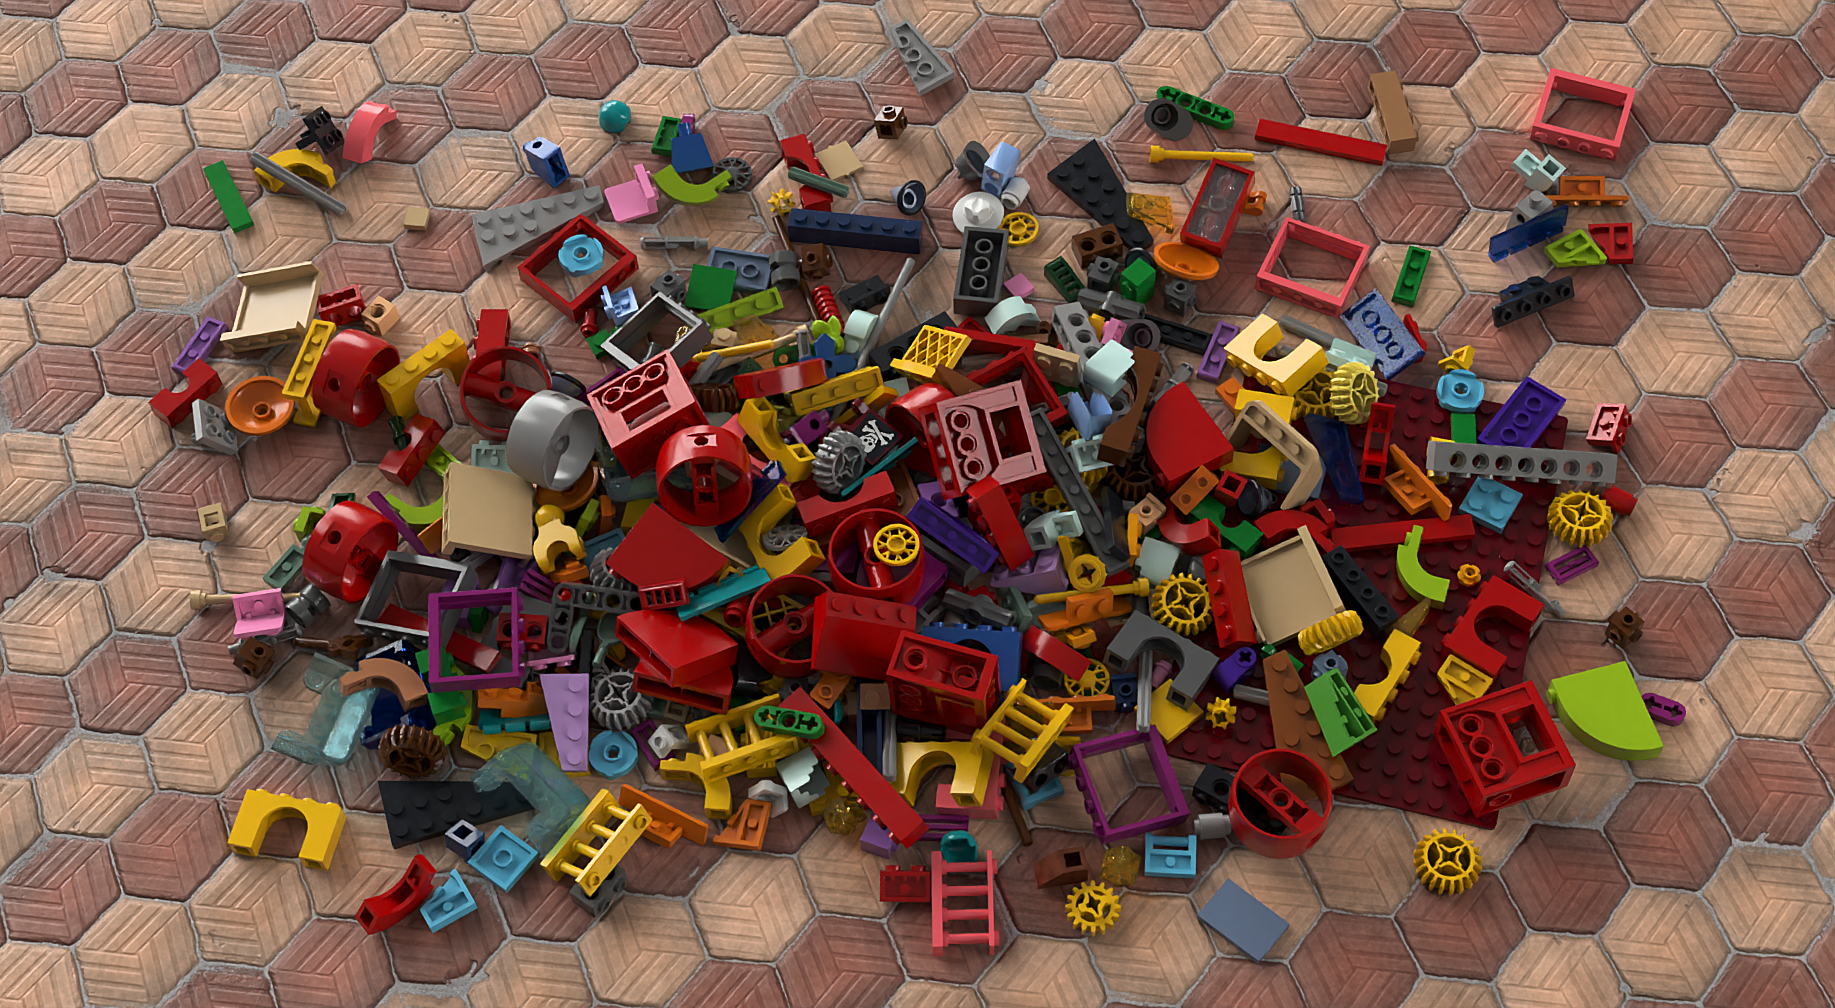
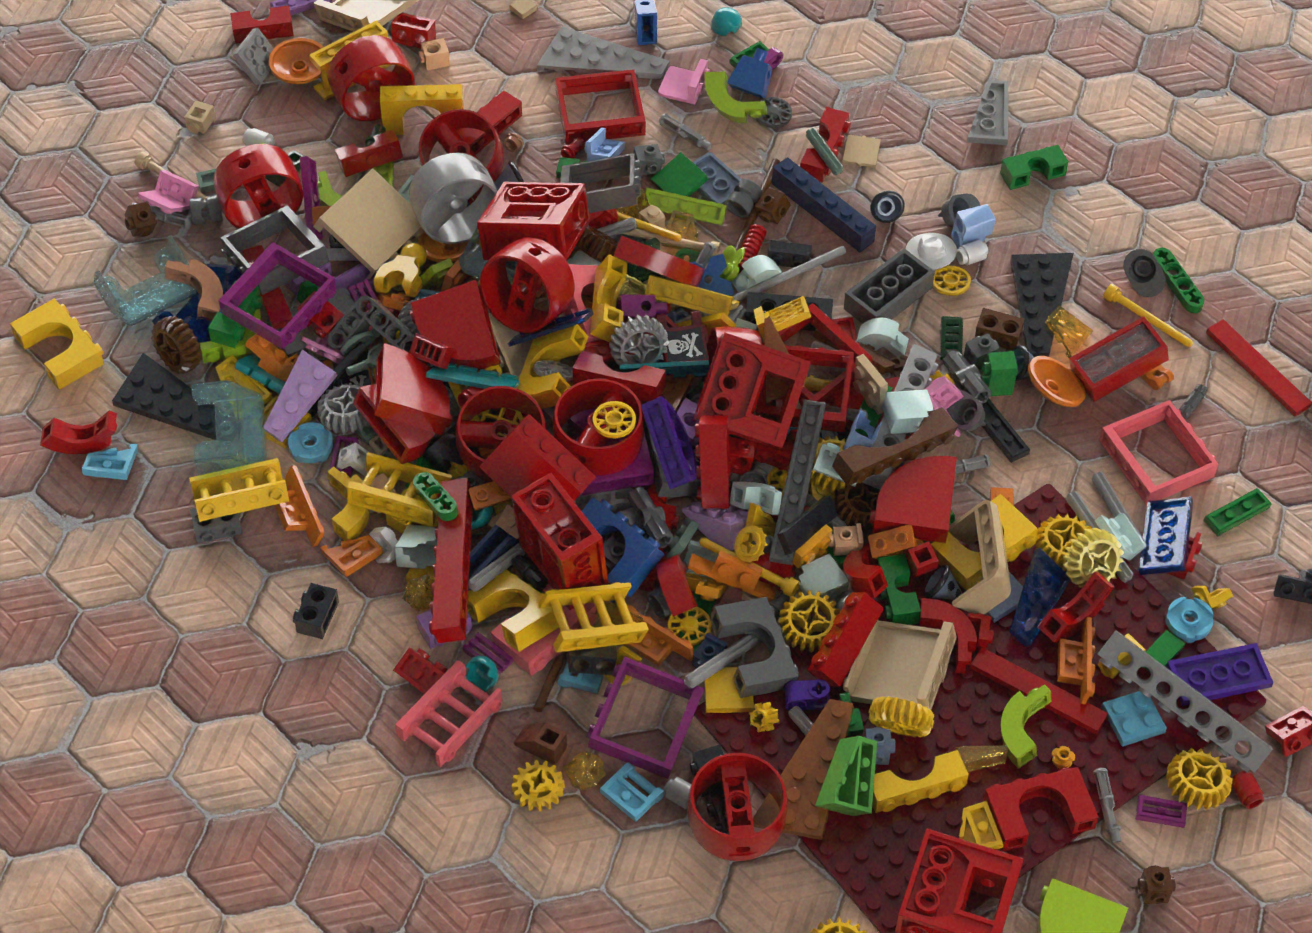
camera: 35 degrees right, 5 degrees down
reddish brown piece [294,635,373,660] -> none
dark blue brick [445,819,485,864] -> none
medium azure plate [468,825,540,894] -> none
medium azure plate [558,234,604,278] -> none
yellow gear [767,188,796,217] -> none
reddish brown brick [874,105,908,139] -> none
bright pink tile [1003,273,1034,299] -> none
bright pink pin [1151,660,1173,691] -> none
dark grey brick [1163,277,1197,317] -> none
medium lavender tile [1196,321,1241,384] -> none
sand blue tile [1197,878,1290,964] -> none
yellow arch [1224,314,1329,397] -> none
black brick [1321,545,1399,641] -> none
none -> white brick [243,128,275,146]
none -> black brick [293,583,339,639]
none -> green arch [1000,145,1069,190]

